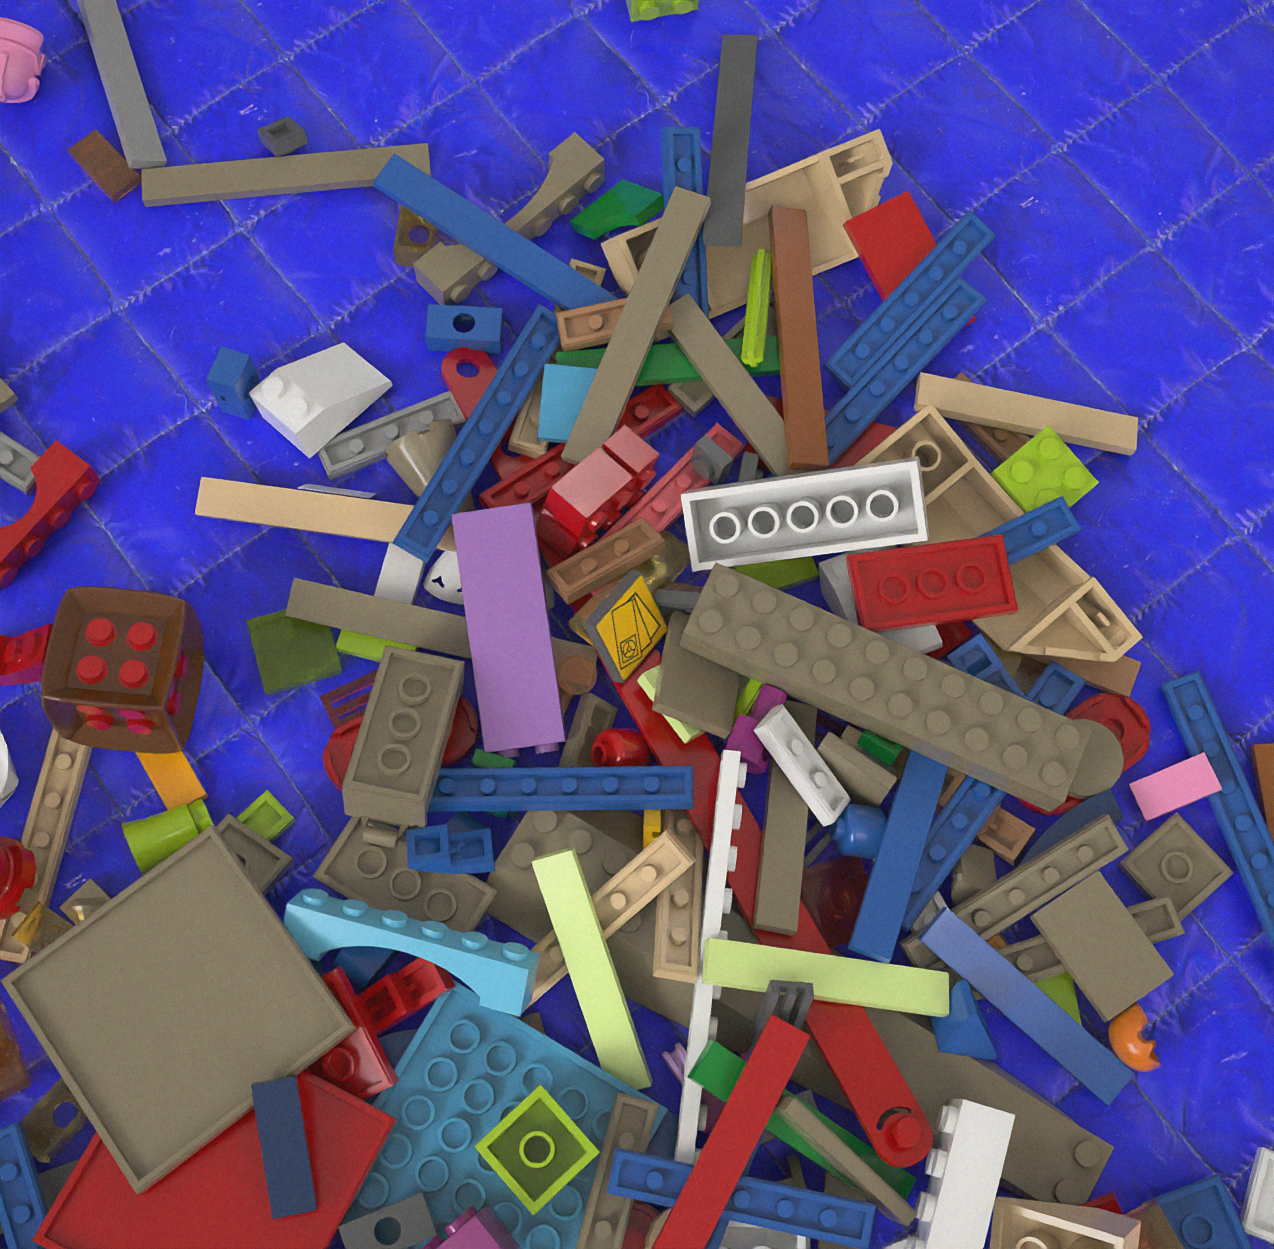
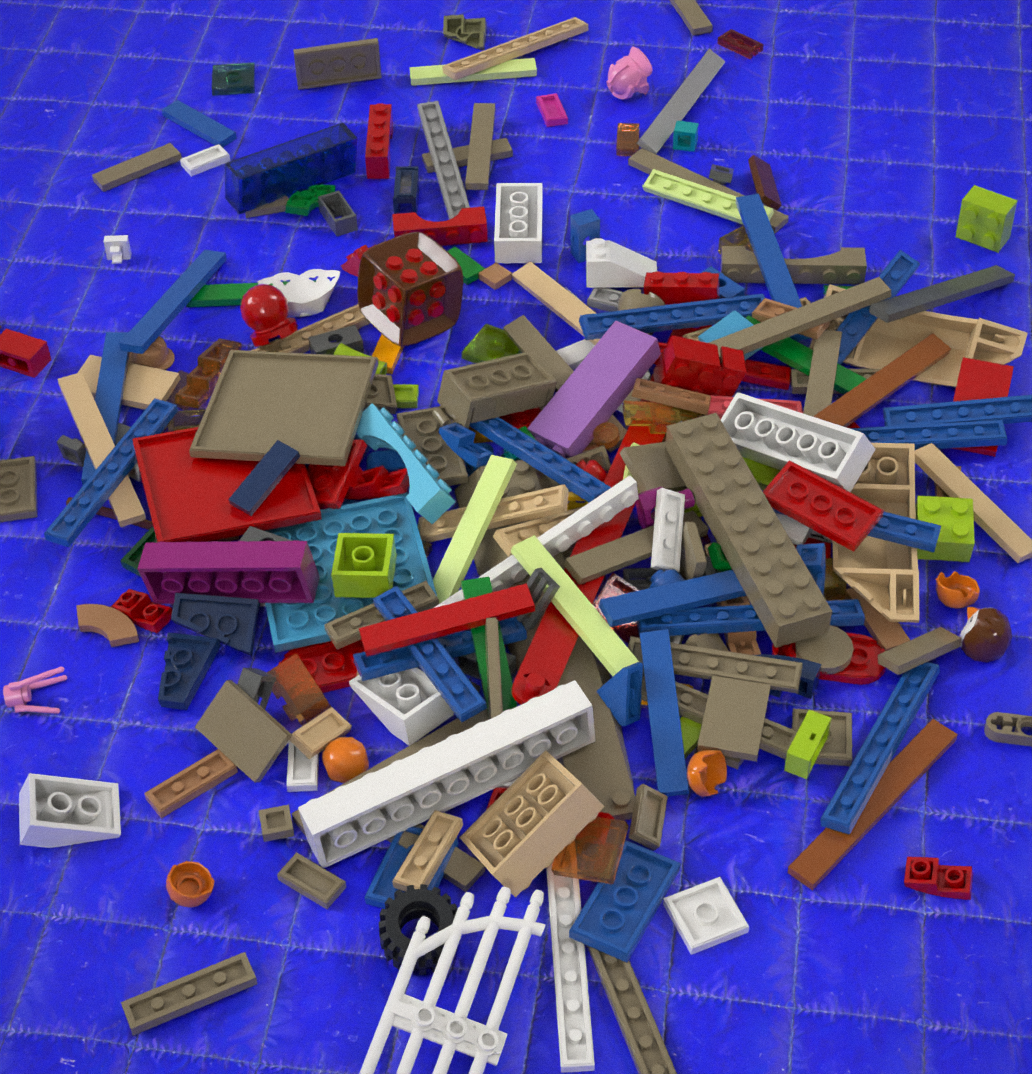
camera: 50 degrees right, 25 degrees down
yellow tile [583,569,668,683] -> none
dark grey plate [690,434,733,486] -> none
lime axle [741,248,772,367] -> none
bright pink tile [1129,752,1222,822] -> none
none -> dark grey piece [308,325,364,355]
none -> green tile [448,247,485,285]
none -> medium nougat tile [479,263,512,290]
none -> white brick [494,183,543,264]
none -> dark tan tile [628,784,668,851]
none -> yellowish green tile [642,169,774,225]
none -> red brick [644,271,720,305]
none -> teal plate [673,121,699,152]
none -> tile [748,155,782,210]
none -> lime piece [784,710,831,779]
none -> dark tan tile [878,627,961,675]
none -> orange hair [936,571,980,609]
none -> reddish brown piece [959,607,1012,662]

